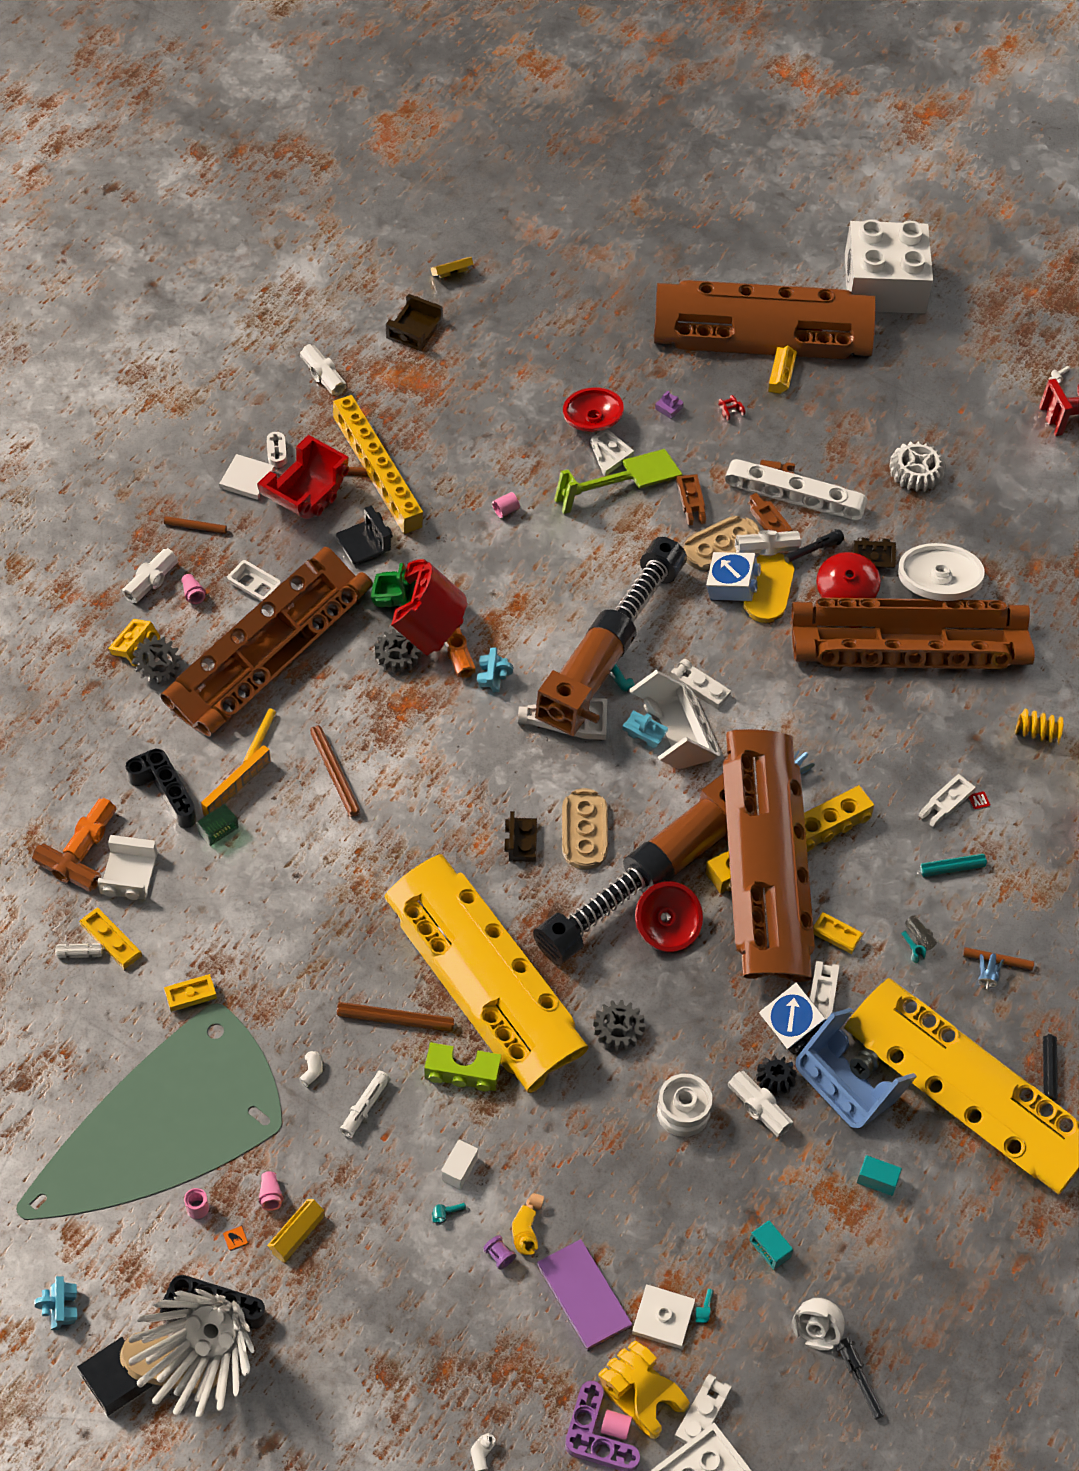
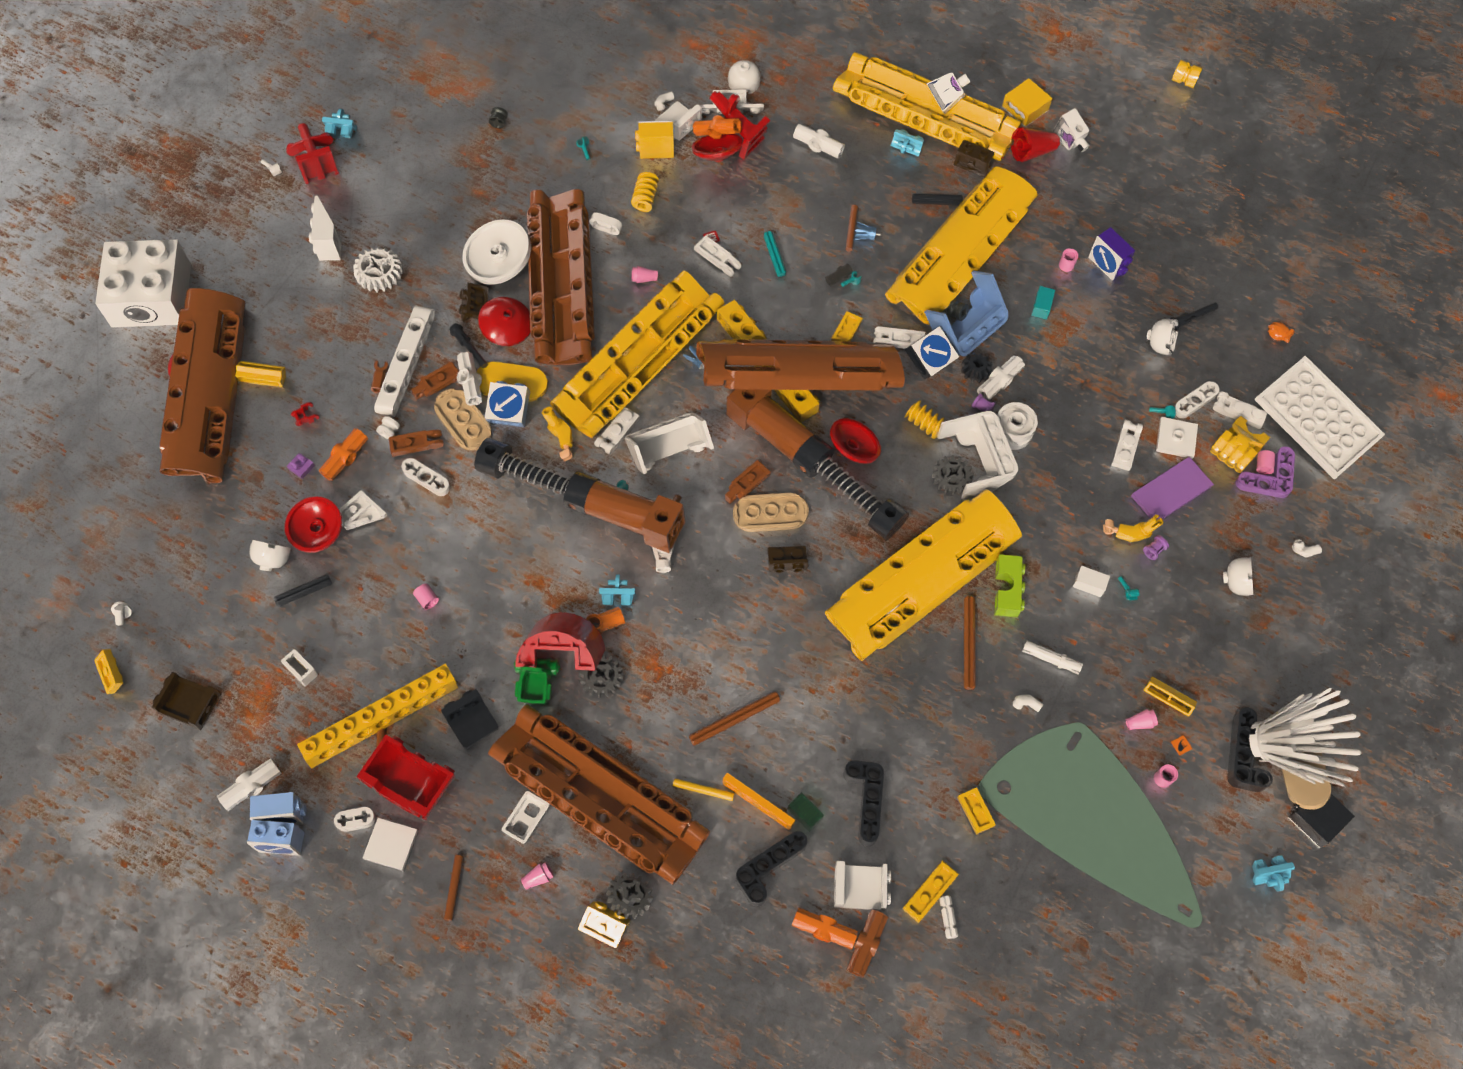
camera: 95 degrees left, 10 degrees up
white piece [122,548,178,603] -> none
lime piece [554,449,682,514] -> none
medium azure hips [622,710,668,748] -> none
teal piece [749,1220,793,1270] -> none
none -> white plate [111,602,132,626]
none -> light blue piece [247,820,304,856]
none -> white cylinder [249,540,291,572]
none -> light blue piece [250,792,307,825]
none -> black axle [274,574,332,607]
none -> white piece [281,649,318,686]
none -> white slope [309,196,342,261]
none -> orange piece [319,428,368,481]
none -> white wheel [376,416,400,439]
none -> white beam [401,458,450,496]
none -> yellow arm [541,406,573,462]
none -> yellow panel [550,271,725,438]
none -> white beam [589,212,623,235]
none -> bright pink cone [631,266,658,284]
none -> dark orange hinge [725,460,771,504]
none -> black beam [843,760,884,847]
none -> yellow piece [905,400,945,439]
none -> white windscreen [937,411,1018,501]
none -> medium lavender bush [971,393,996,412]
none -> bright pink beam [1059,249,1078,272]
none -> piece [1088,227,1135,280]
none -> white plate [1111,419,1143,471]
none -> white beam [1175,381,1219,418]
none -> white cylinder [1223,557,1253,596]

